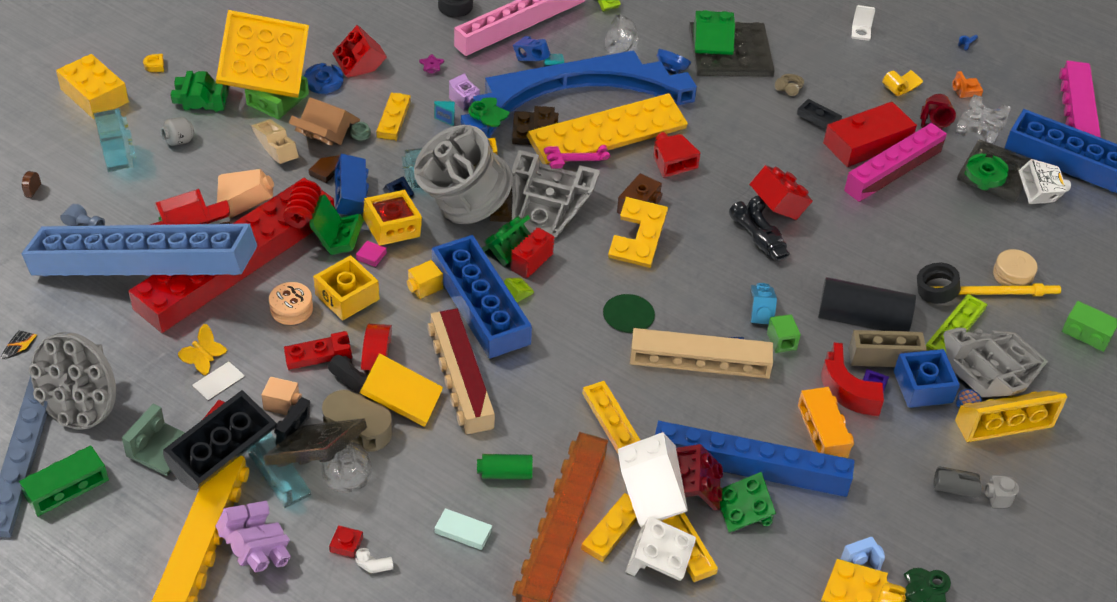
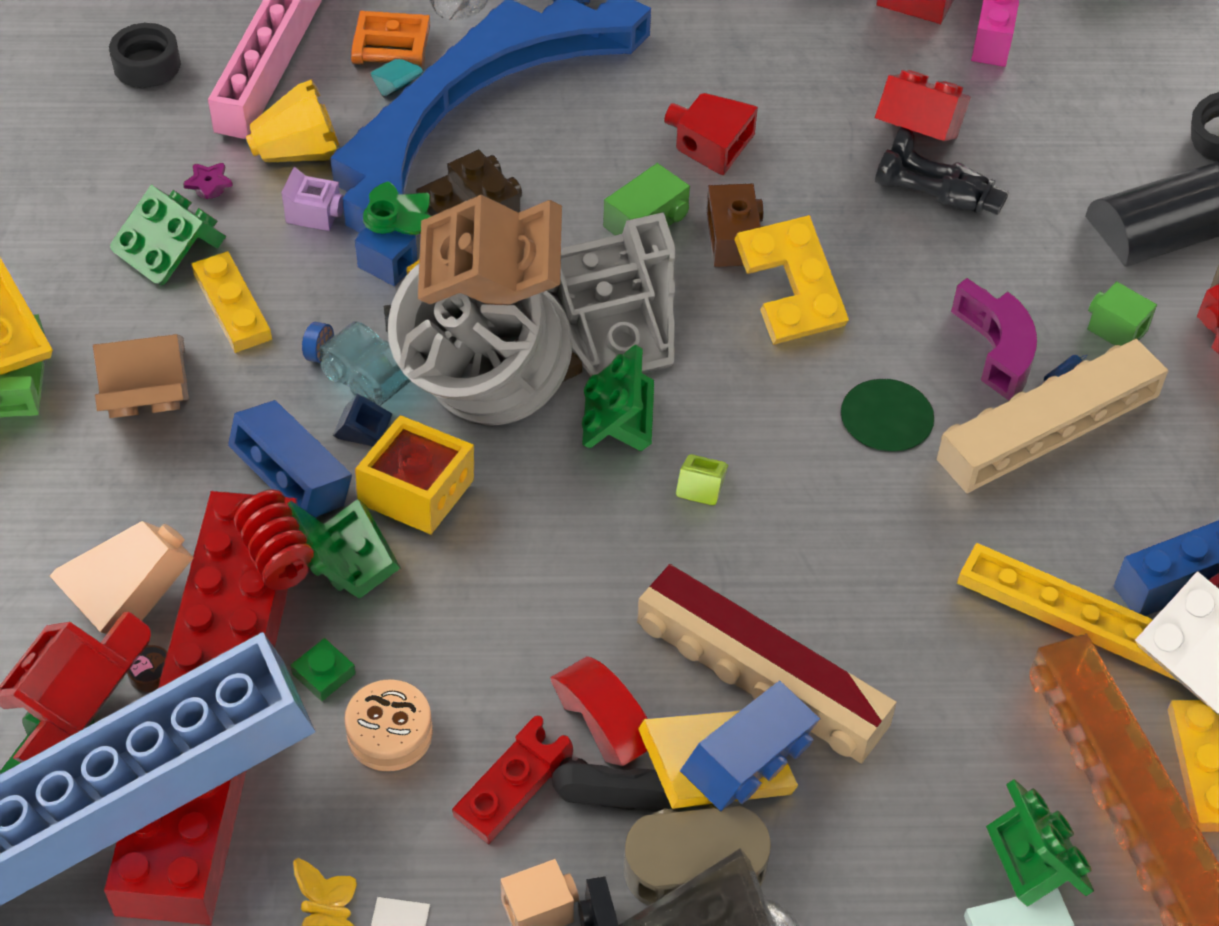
camera: 35 degrees left, 5 degrees up
tan slope [251,119,299,164] -> none
blue tile [304,63,344,94] -> none
reddish brown tile [309,154,347,183] -> none
yellow brick [313,255,379,321] -> none
red slope [332,25,387,78] -> none
sand green plate [350,122,371,141] -> none
dark pink tile [356,241,387,267] -> none
yellow brick [406,260,443,299] -> none
blue brick [432,235,532,359] -> none
slope [434,101,455,126] -> none
green brick [477,454,533,480] -> none
red brick [511,228,555,279] -> none
blue leg [513,36,551,61] -> none
yellow plate [527,93,688,165] -> none
dark pink hinge [544,145,610,169] -> none
dark azure bracket [751,283,777,324] -> none
none -> bracket [110,184,226,285]
none -> yellow cone [246,79,339,162]
none -> green plate [290,638,356,702]
none -> blue tile [302,321,334,364]
none -> orange plate [351,11,430,69]
none -> medium nougat bracket [418,195,562,305]
none -> bright green brick [603,163,690,235]
none -> brick [680,680,820,811]
none -> magenta arch [951,278,1037,401]
none -> green bracket [986,779,1094,907]

